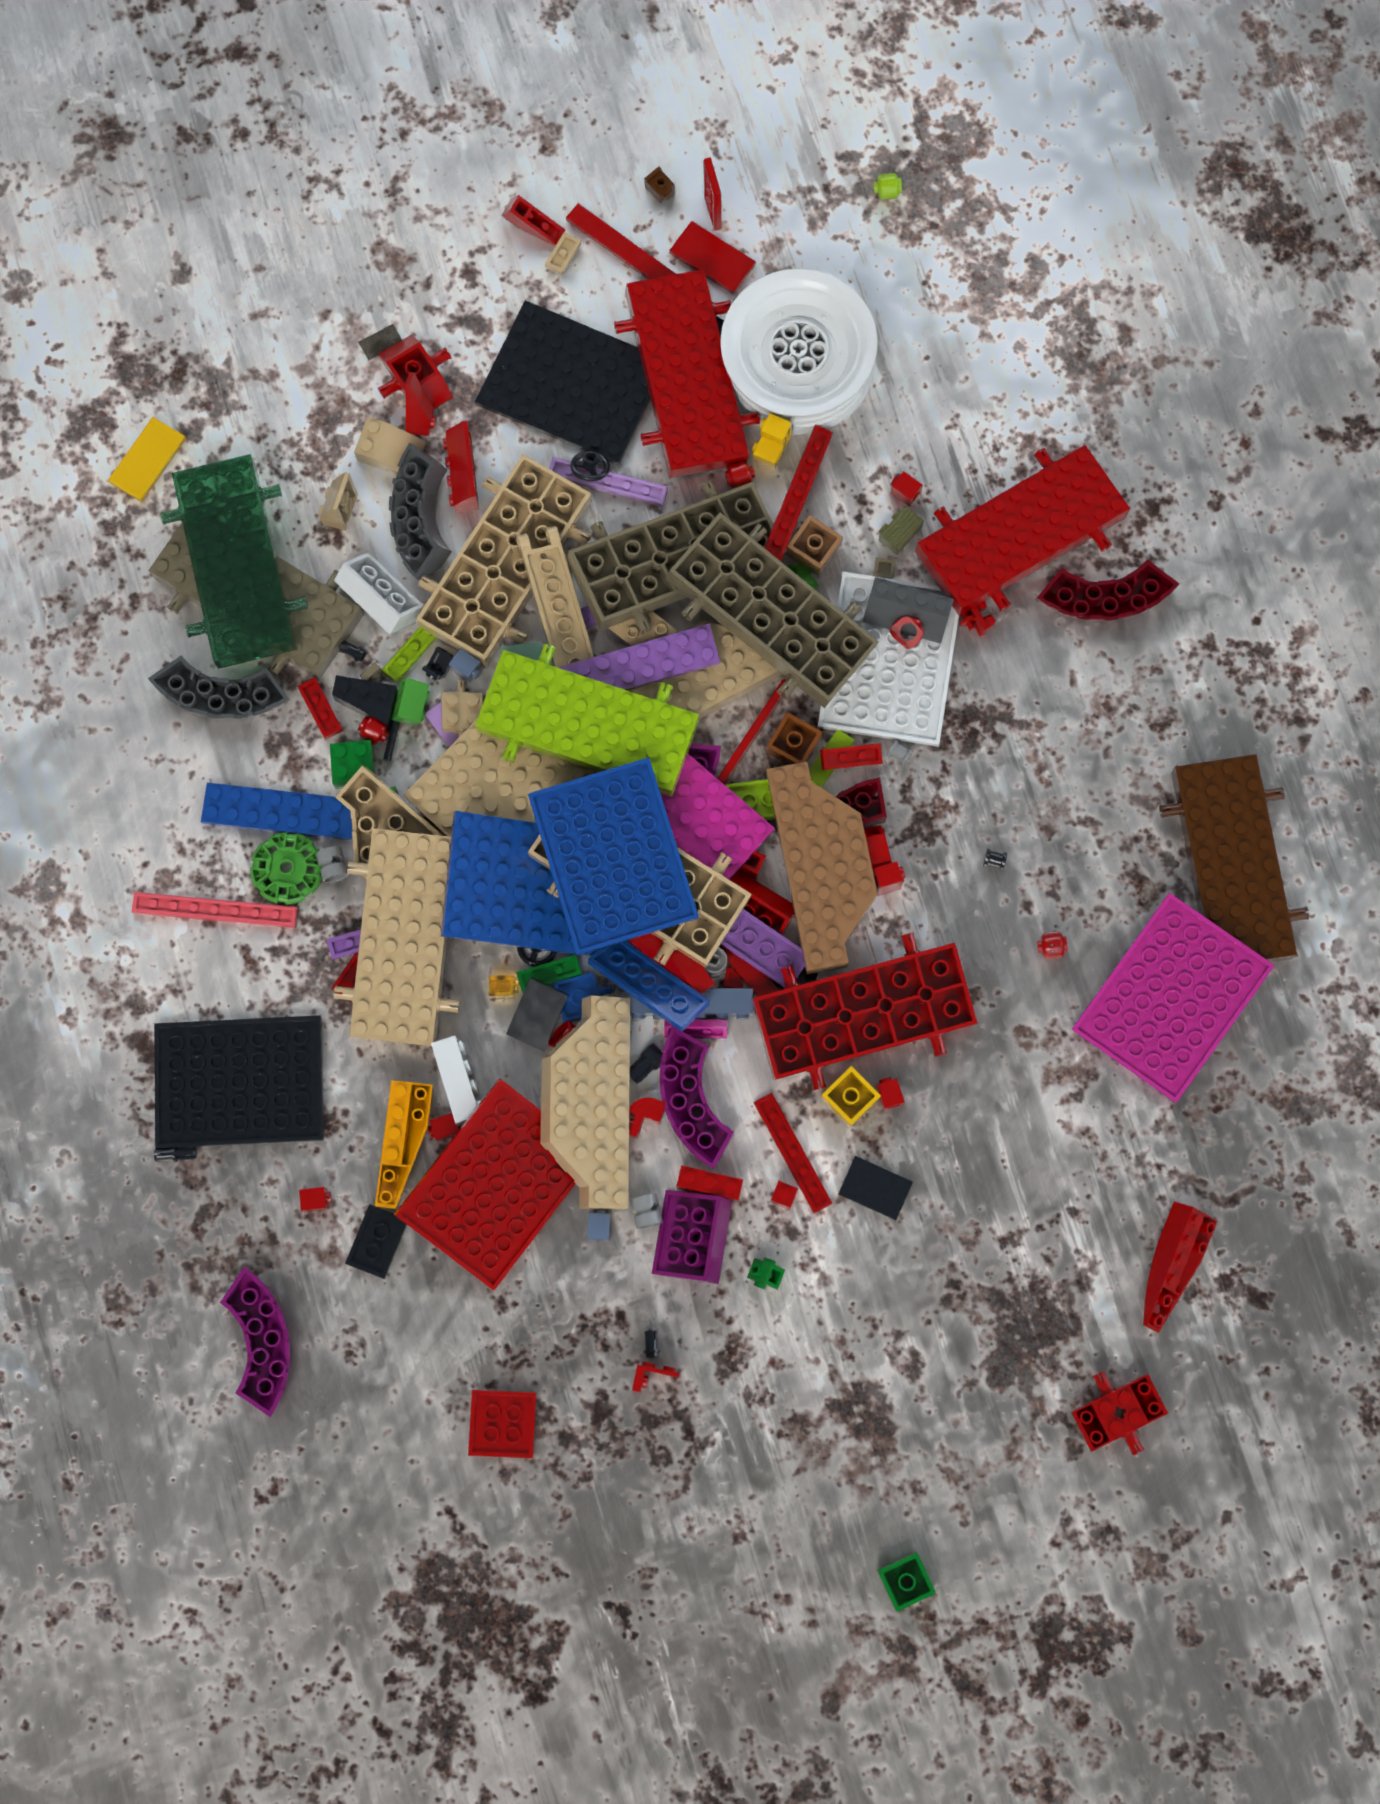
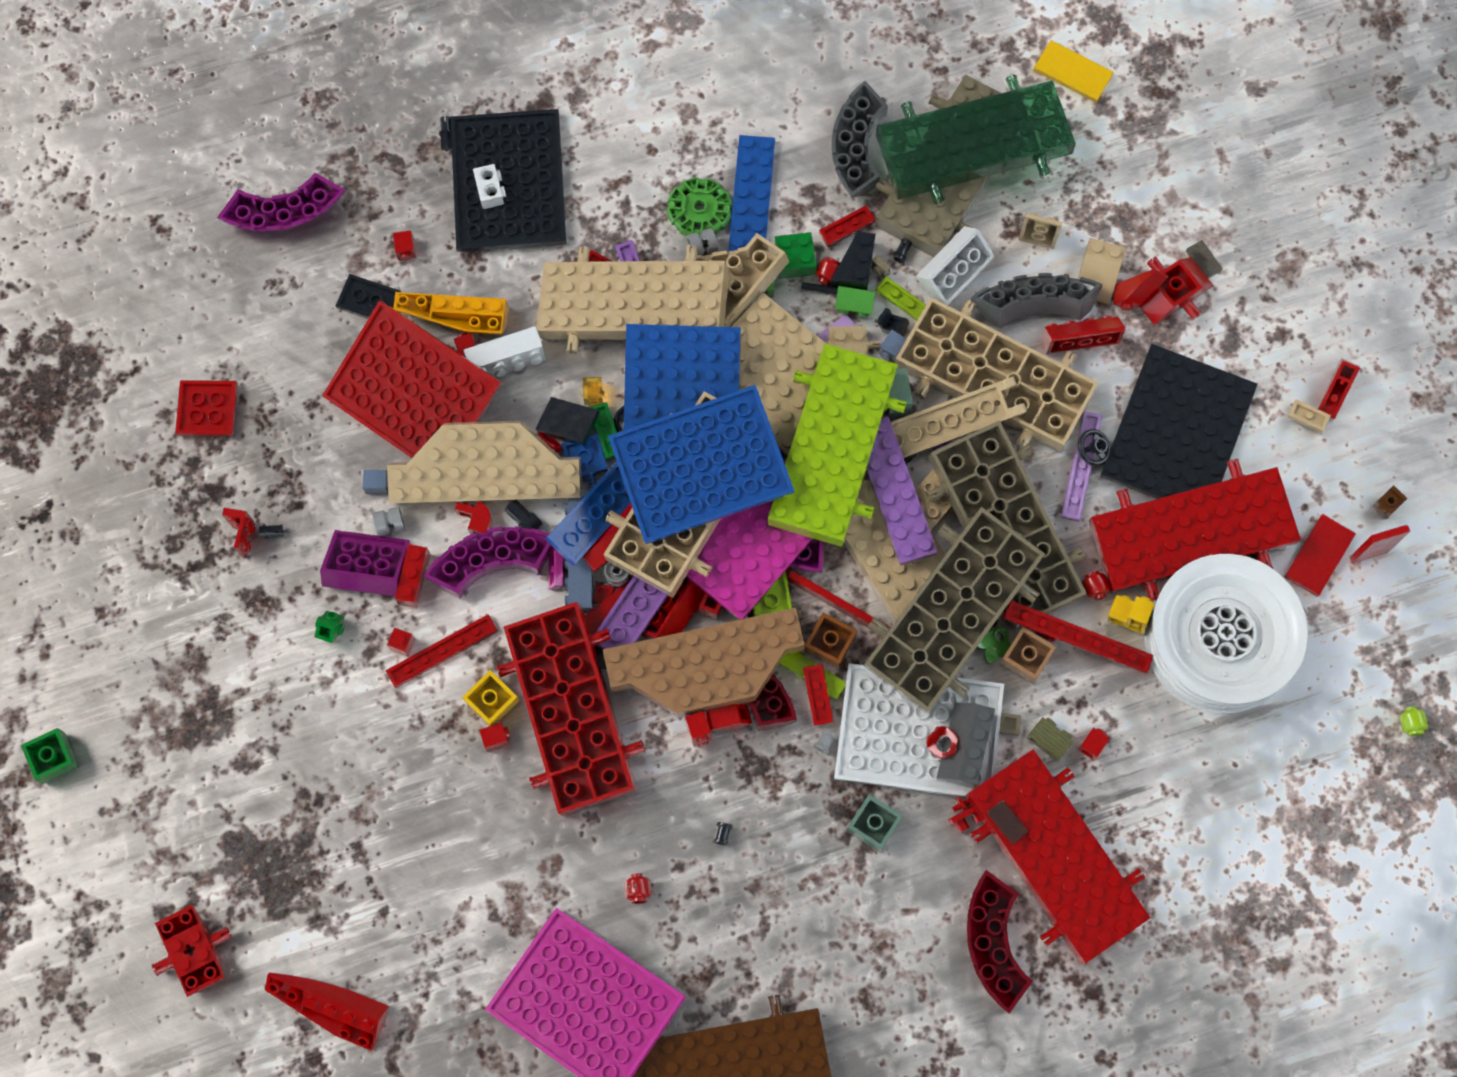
camera: 85 degrees right, 5 degrees down
coral tile [131,892,298,928] -> none
red tile [566,203,676,279] -> none
black tile [838,1156,913,1221] -> none
none -> white brick [473,164,506,209]
none -> sand green brick [847,794,903,853]
none -> clear smoke tile [986,800,1028,845]

